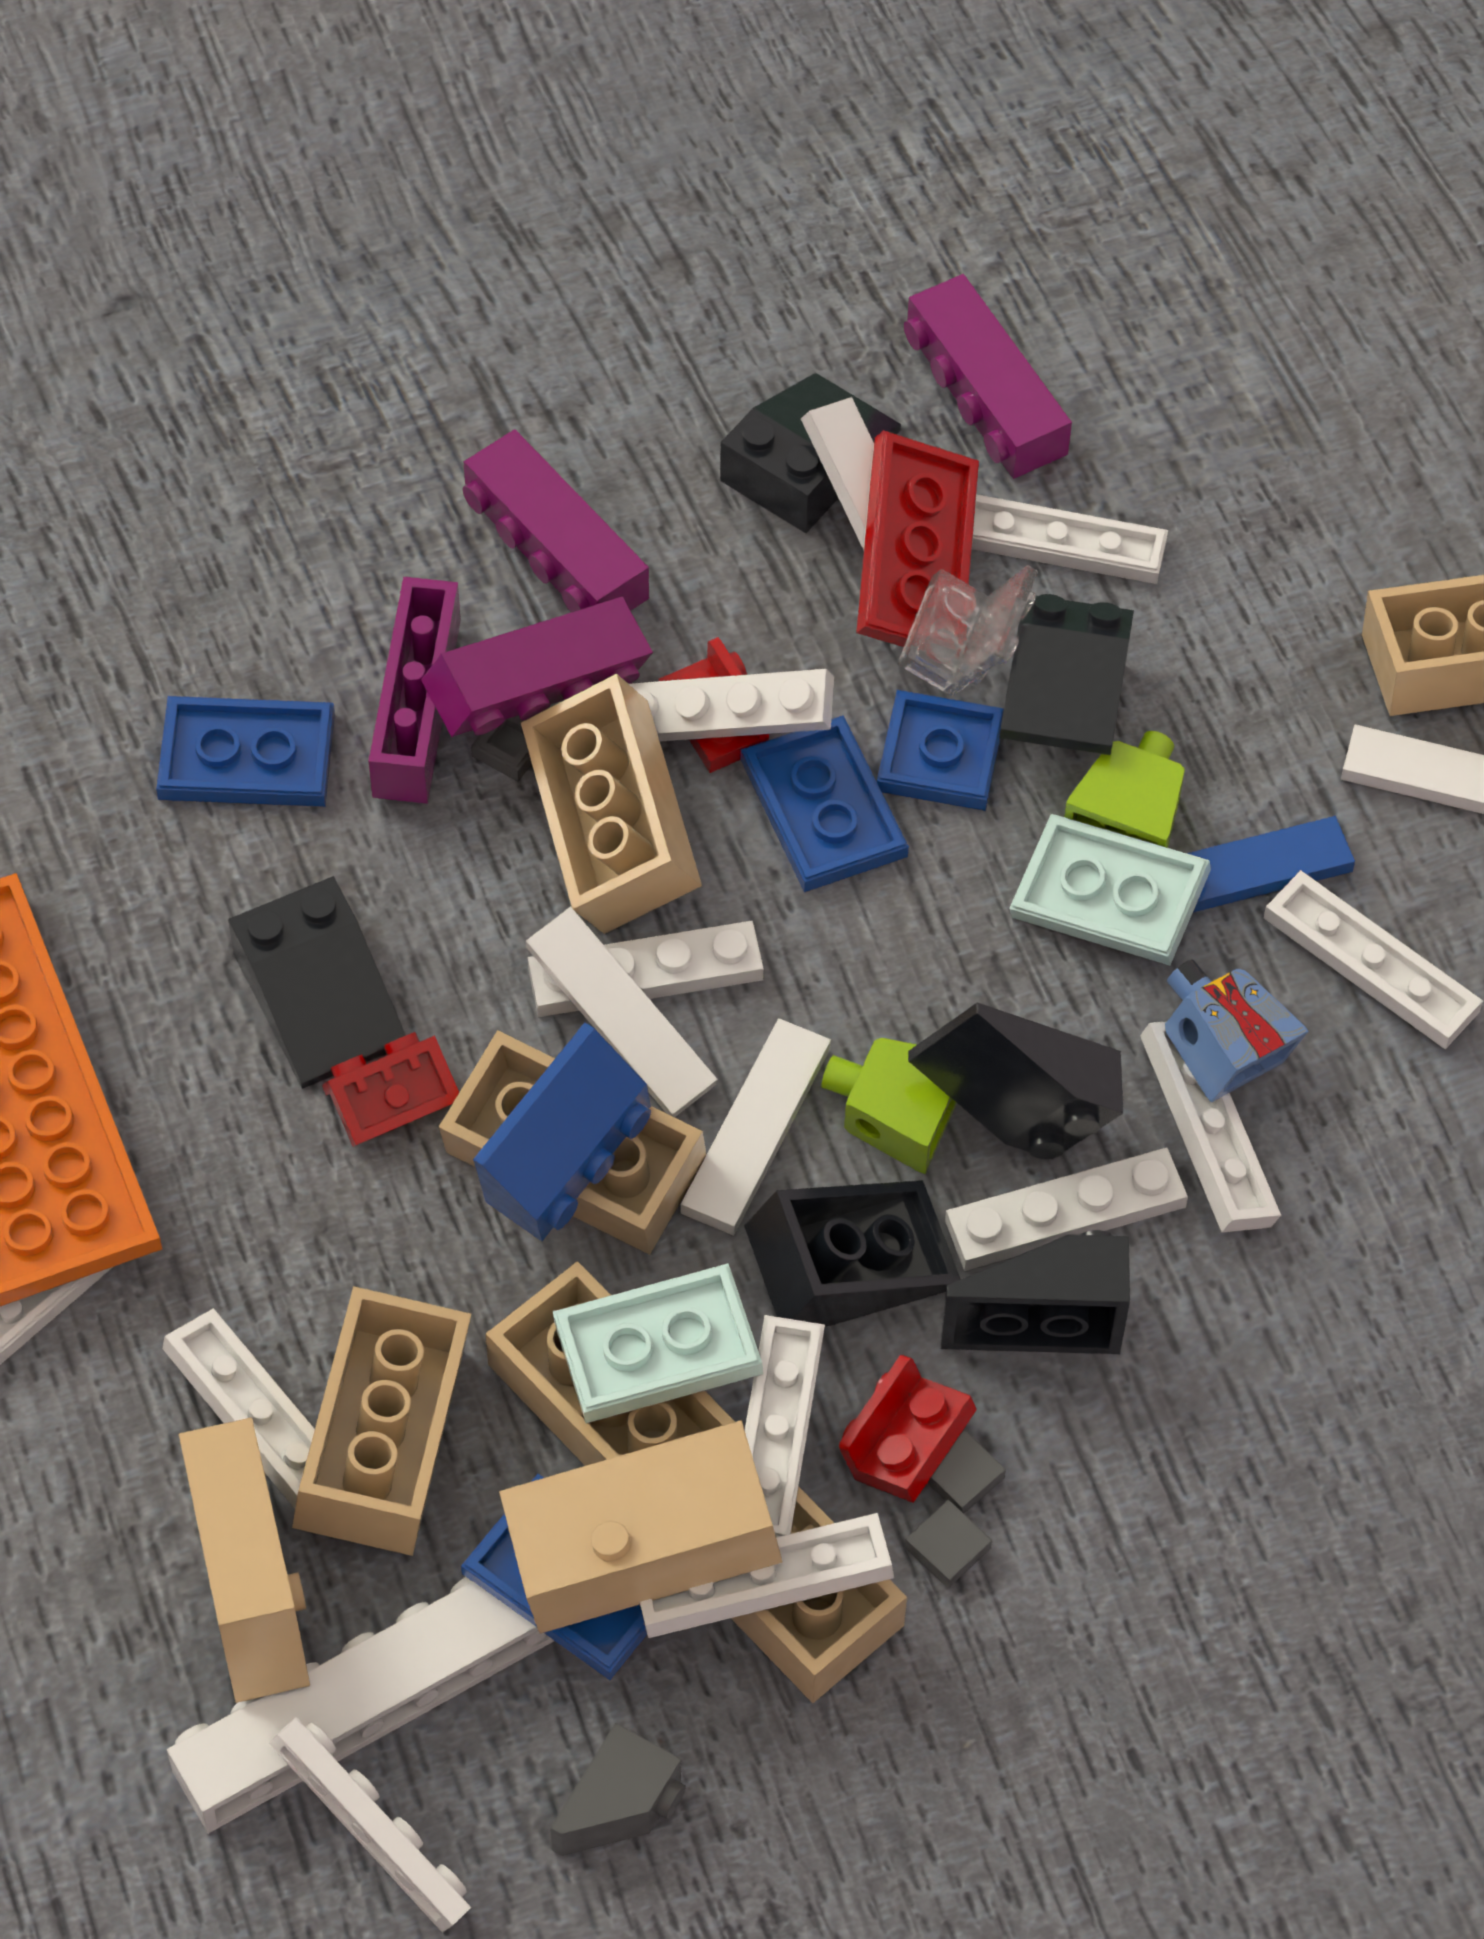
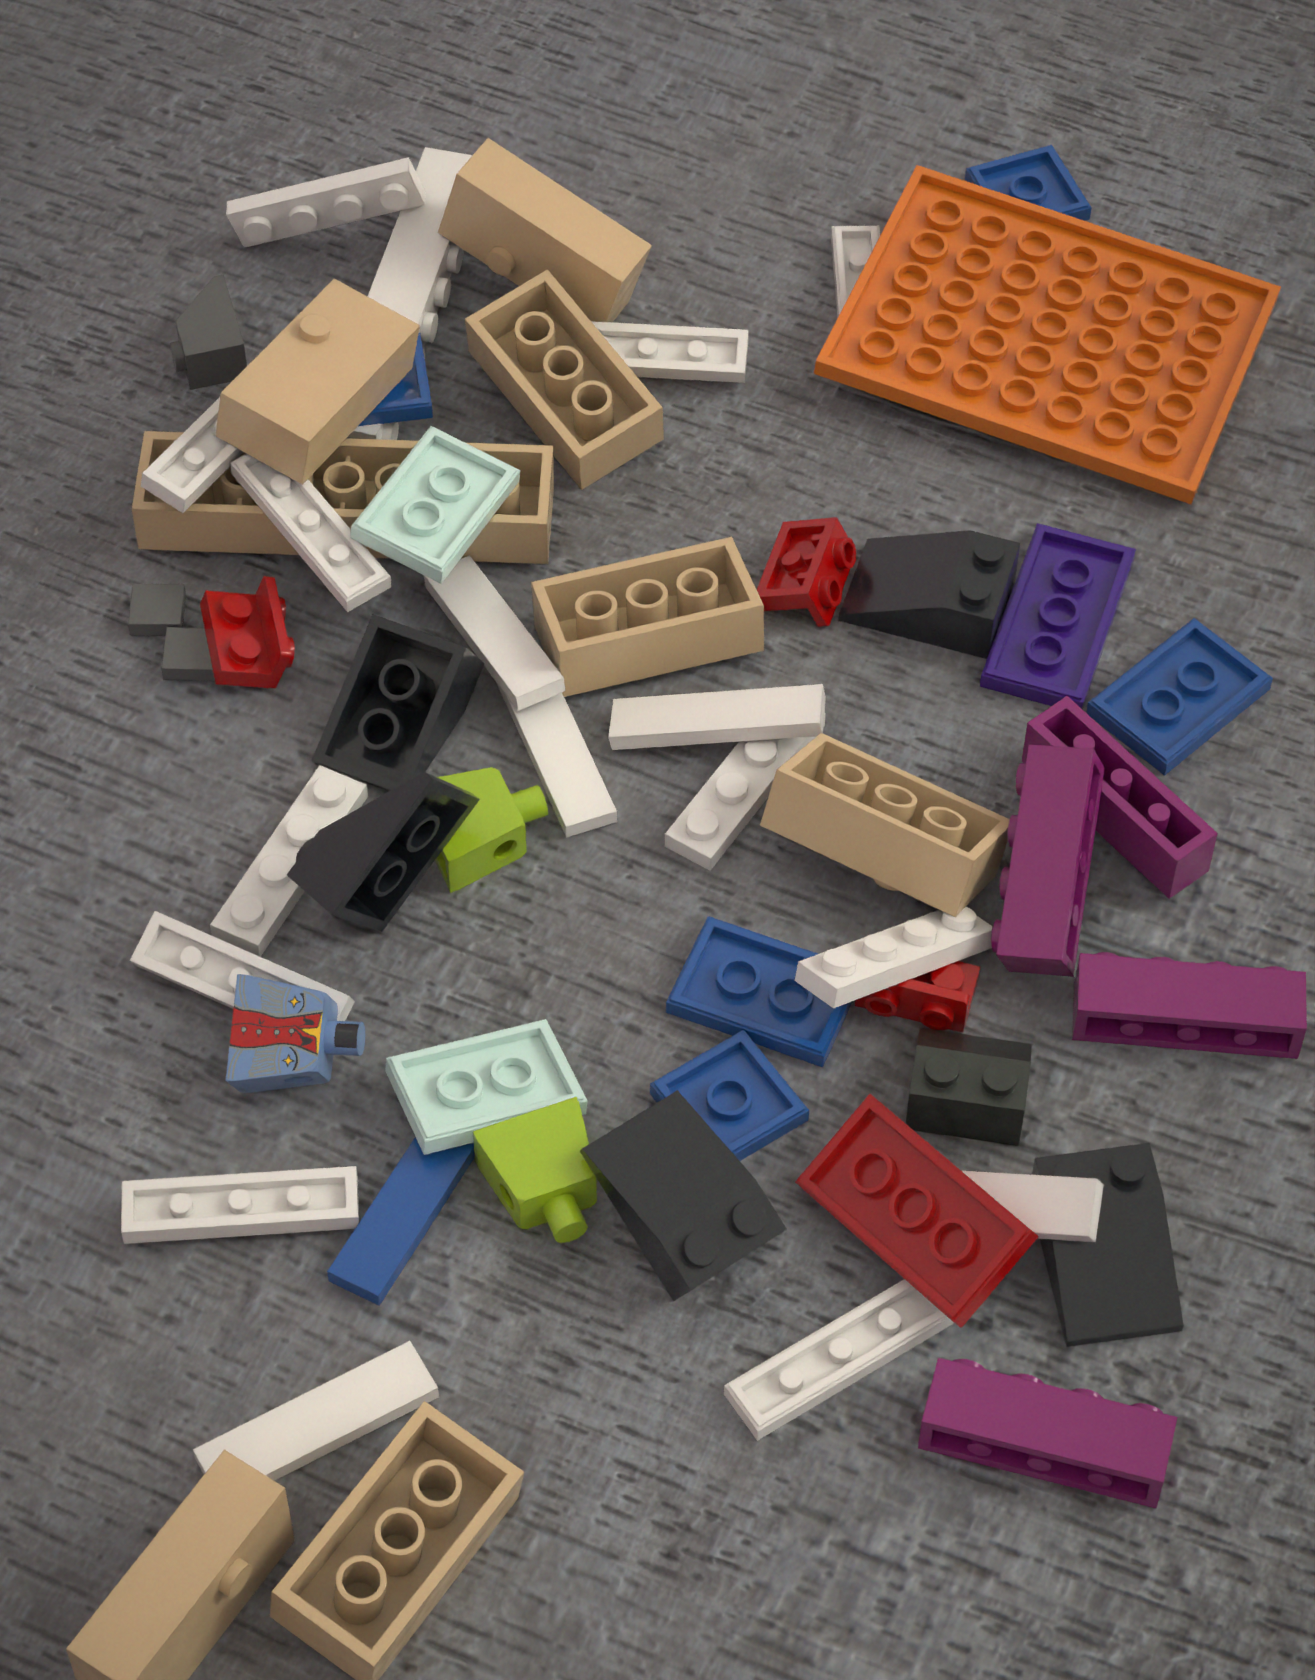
camera: 135 degrees right, 5 degrees down
blue slope [473,1022,651,1241] -> none
clear bracket [897,565,1038,697] -> none
black slope [941,1230,1130,1354] -> none
none -> white tile [424,555,565,711]
none -> pearl dark grey slope [905,1028,1032,1146]
none -> dark purple tile [980,523,1136,710]

